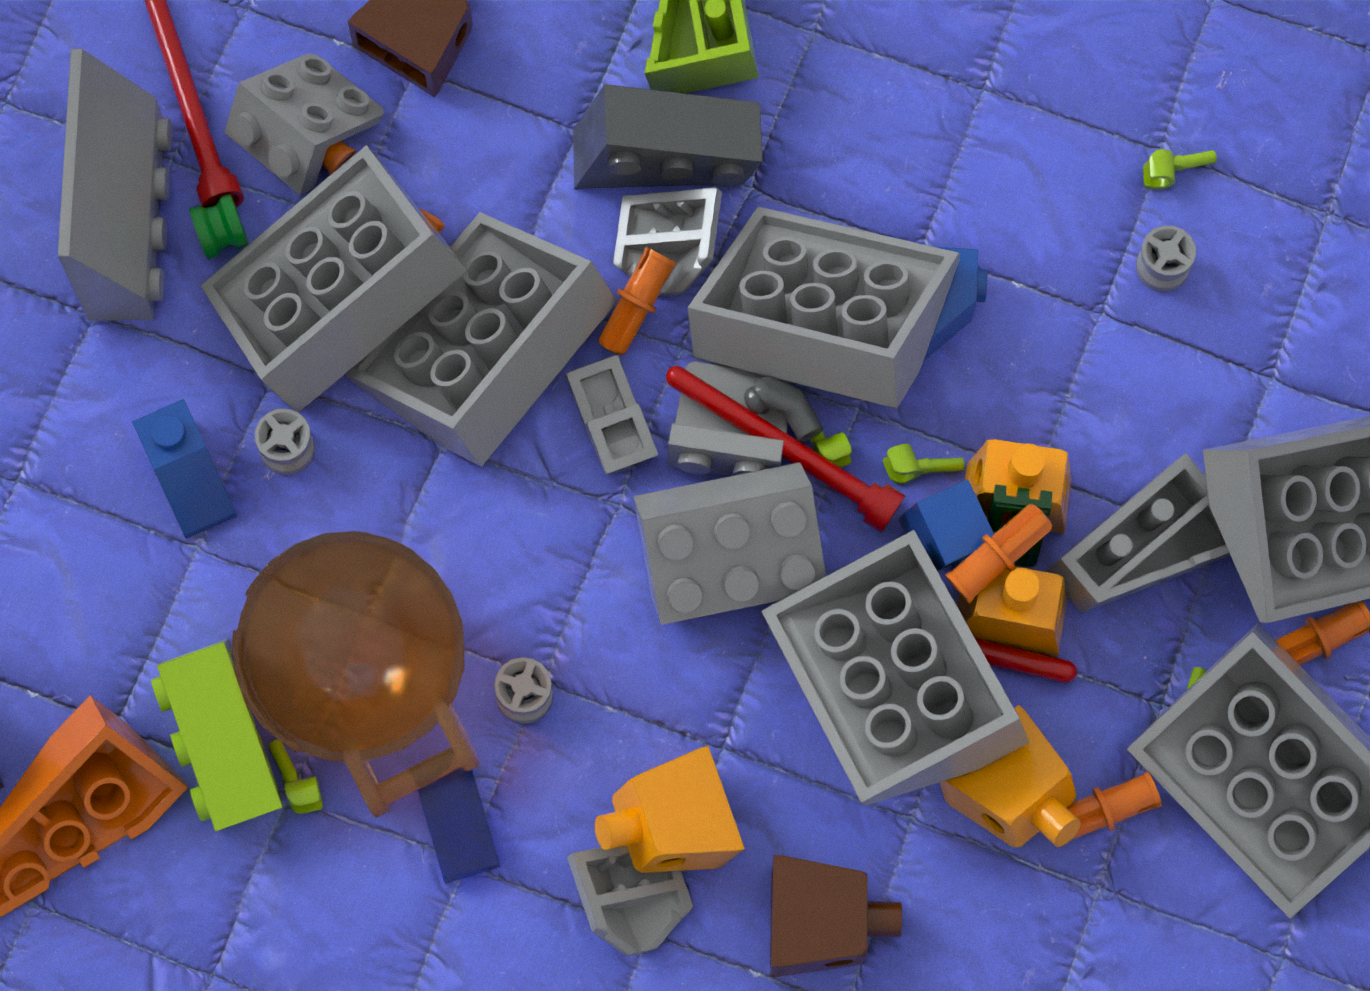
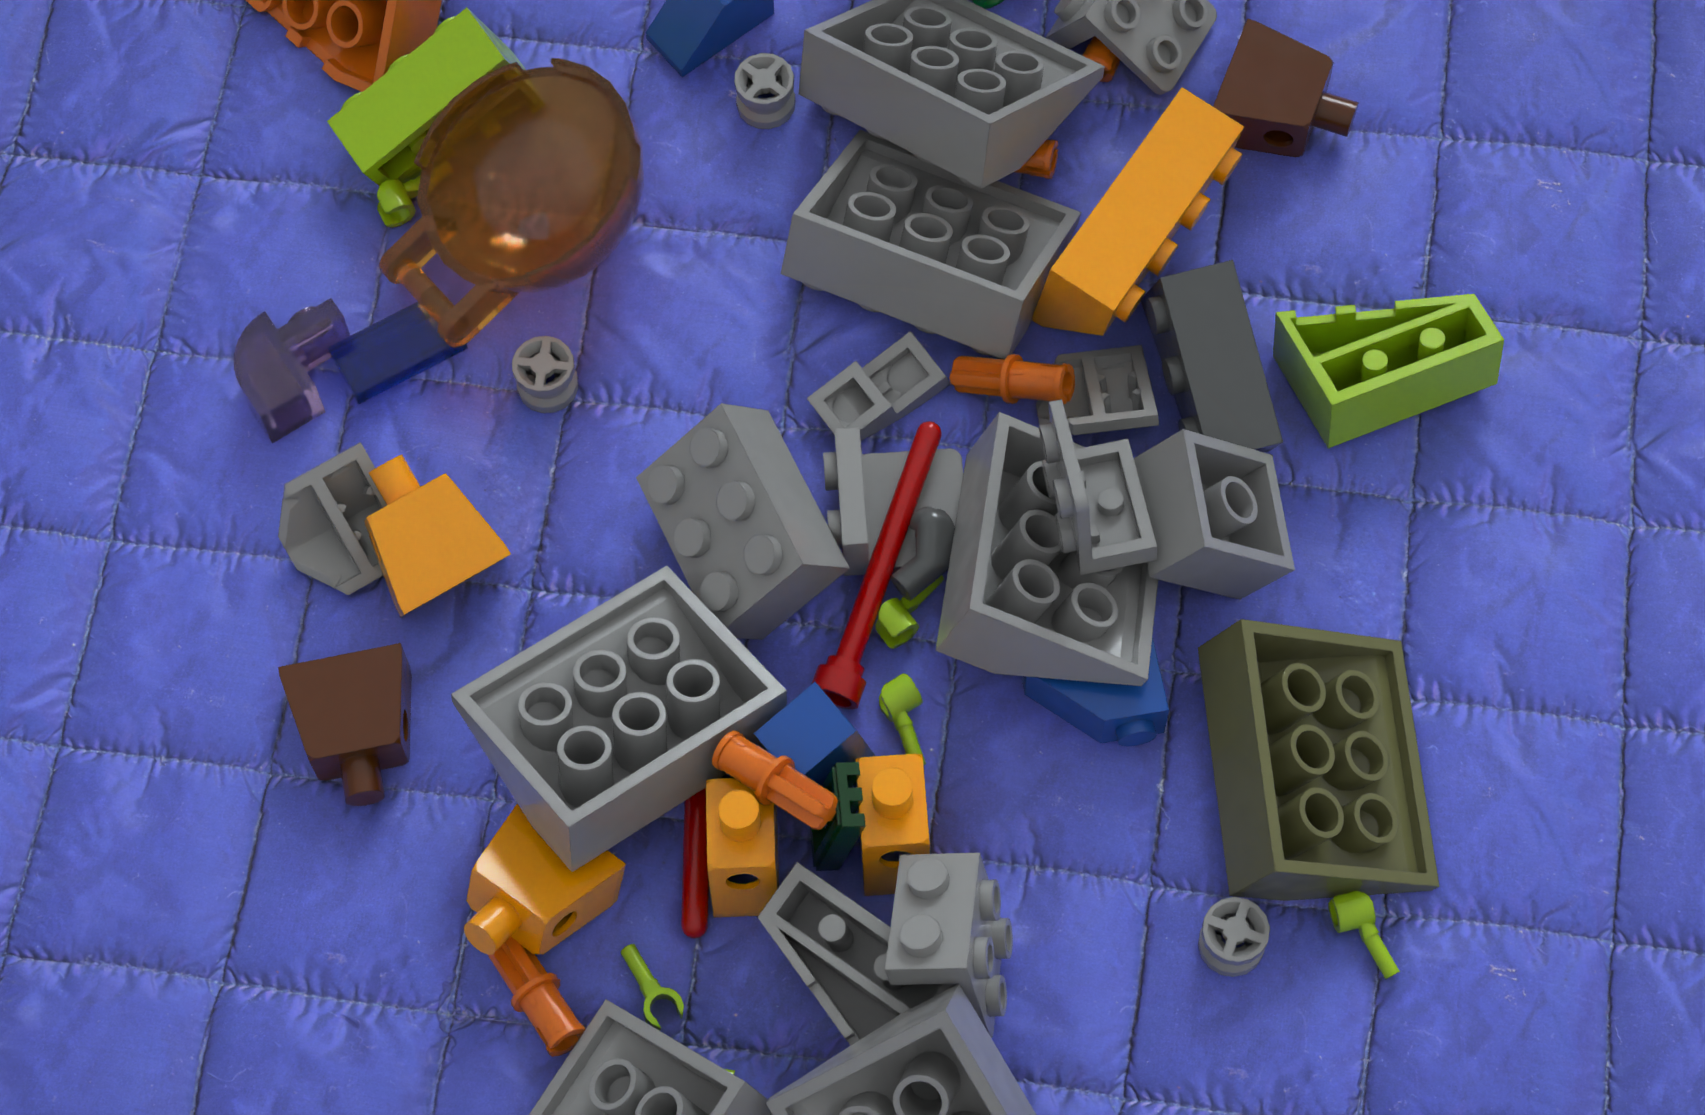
camera: 80 degrees right, 5 degrees down
none -> clear purple brick [234,298,354,443]
none -> lime hand [620,944,684,1031]
none -> light grey bracket [885,853,1013,1038]
none -> light orange slope [1032,87,1244,336]
none -> light grey bracket [1039,399,1158,575]
none -> light grey brick [1134,429,1295,600]
none -> olive slope [1198,619,1439,901]

